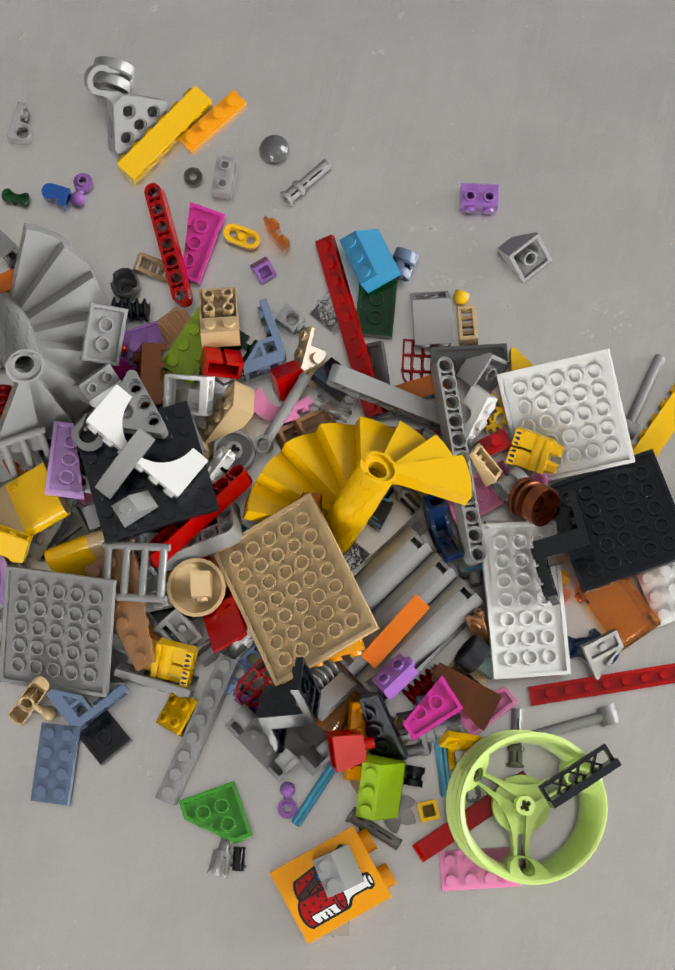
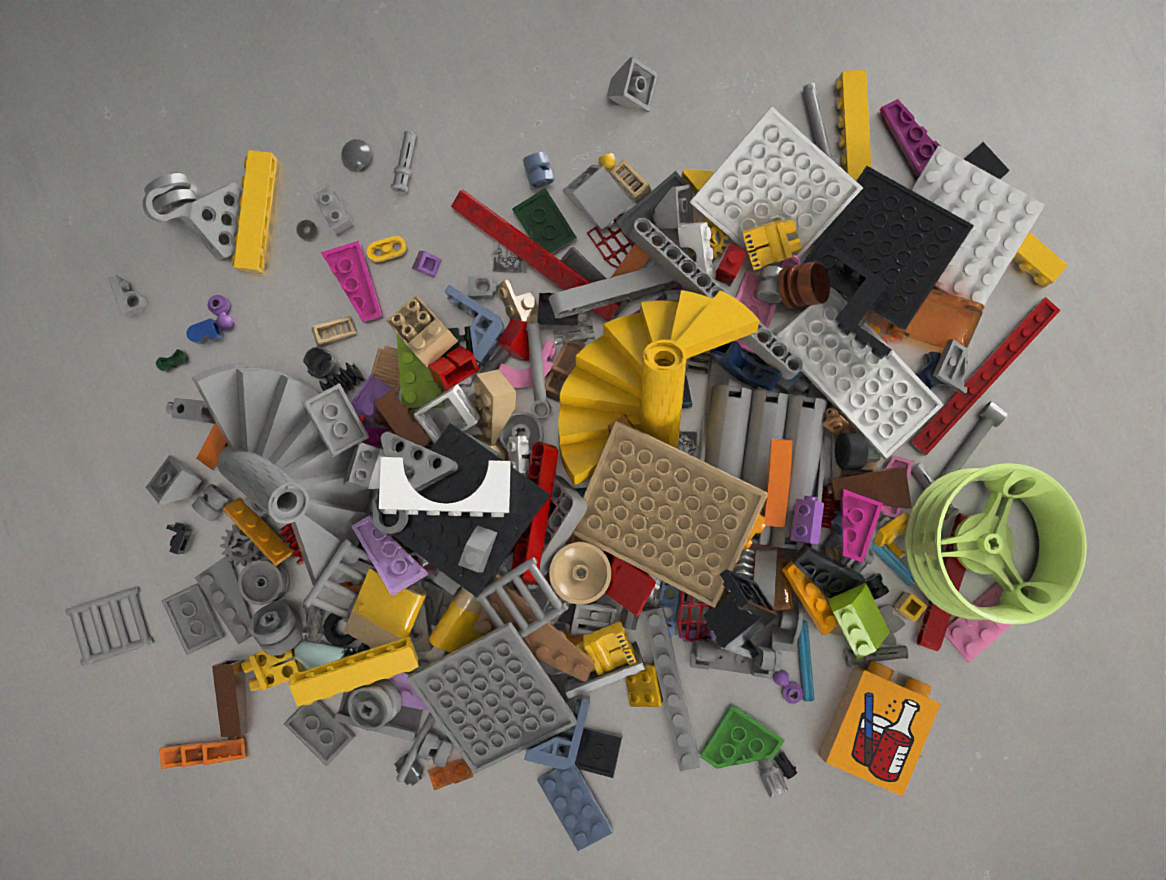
camera: 30 degrees left, 5 degrees up
tan piece [8,676,56,725] -> none
light grey slope [95,428,155,499] -> none
red beam [144,183,193,308] -> none
light orange plate [179,89,247,154] -> none
tan slope [190,571,213,602] -> none
clear orange slope [263,216,291,254] -> none
light grey slope [312,844,364,898] -> none
torso [326,729,375,773] -> none
dark azure slope [339,229,401,293] -> none
medium lavender brick [459,183,499,214] -> none
tan slope [469,443,503,487] -> none
black fence [538,744,621,809] -> none
none -> light grey pin [475,348,510,378]

